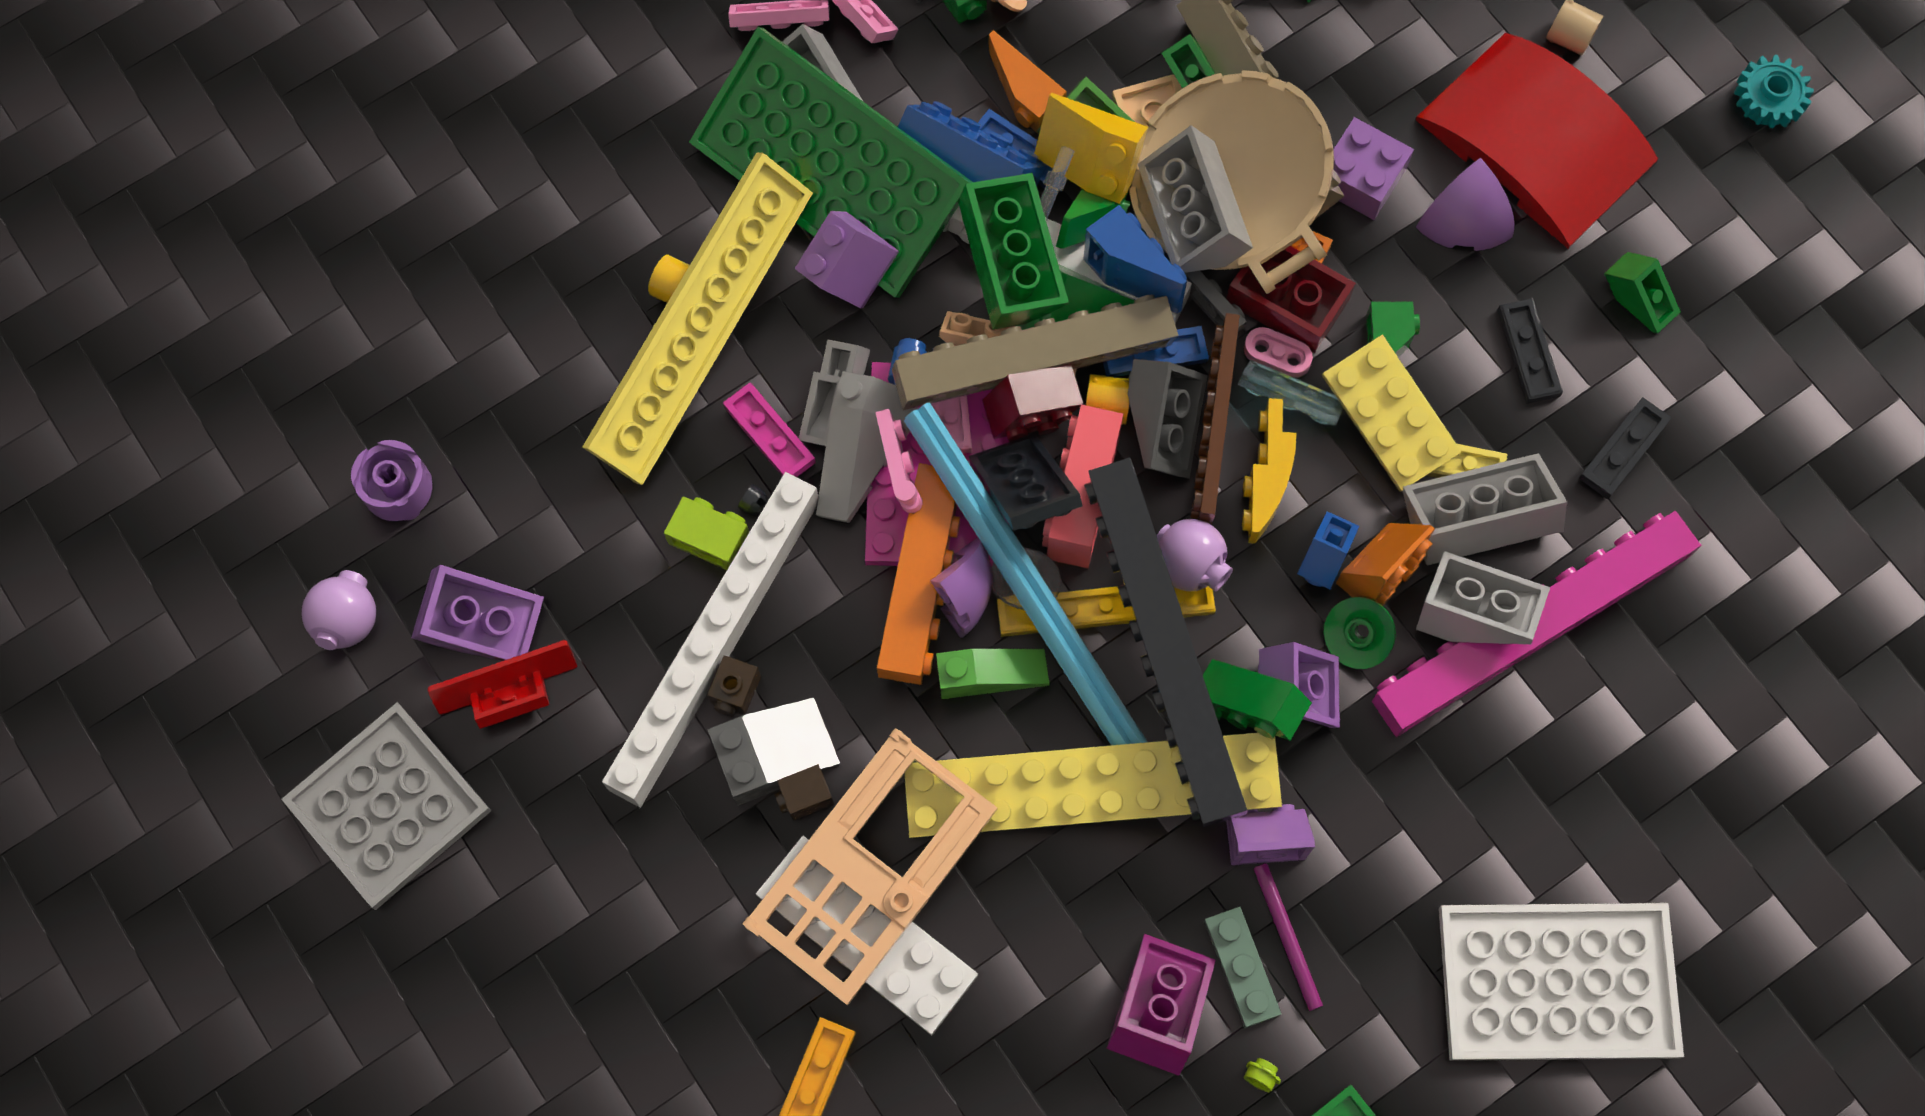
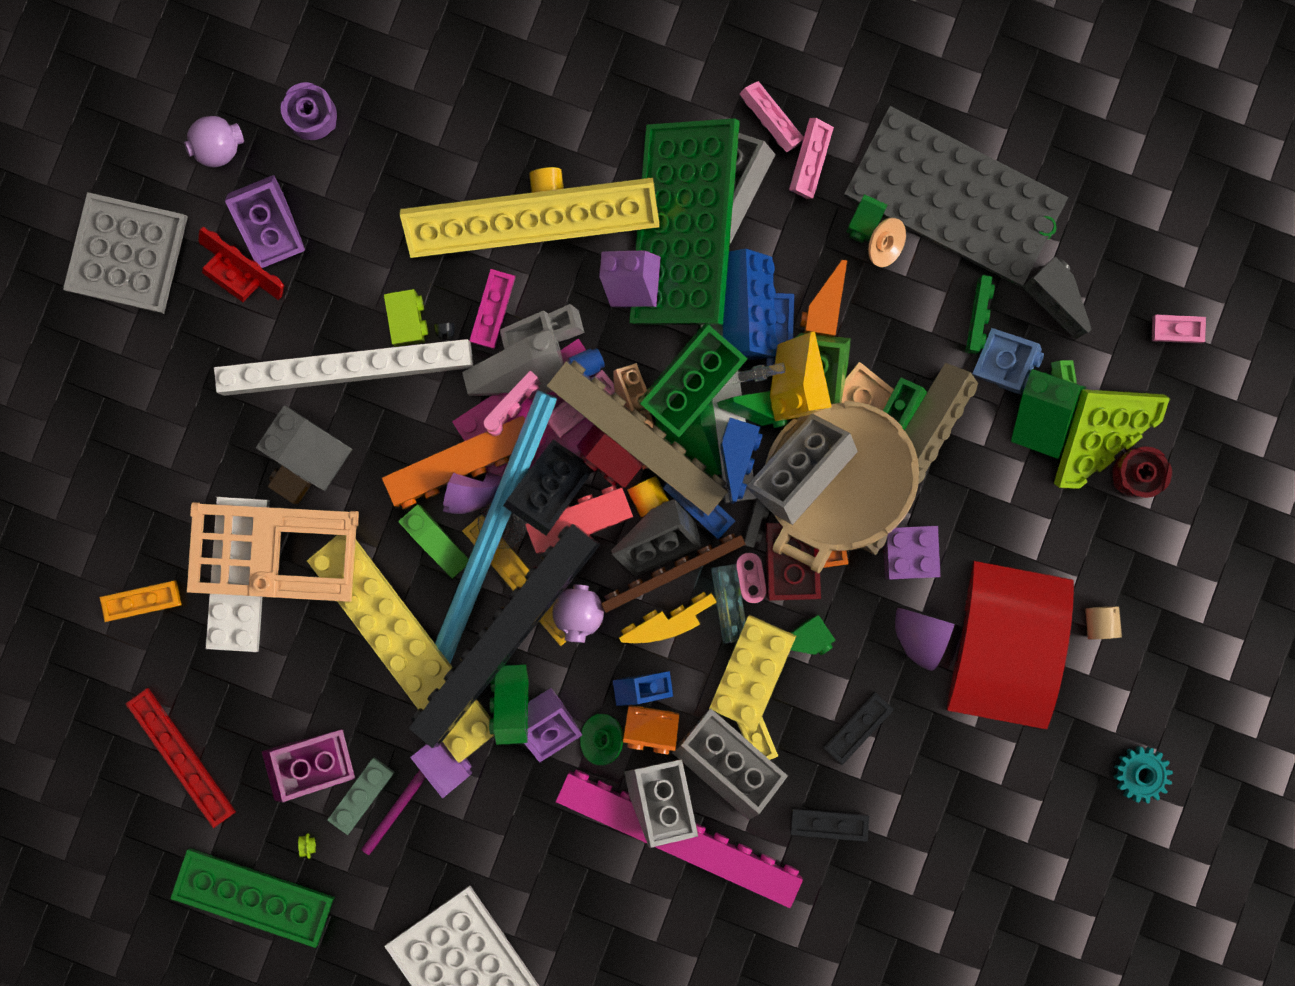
camera: 50 degrees right, 15 degrees up
dark brown brick [708,655,761,717] -> none
green slope [1604,252,1681,334] -> none

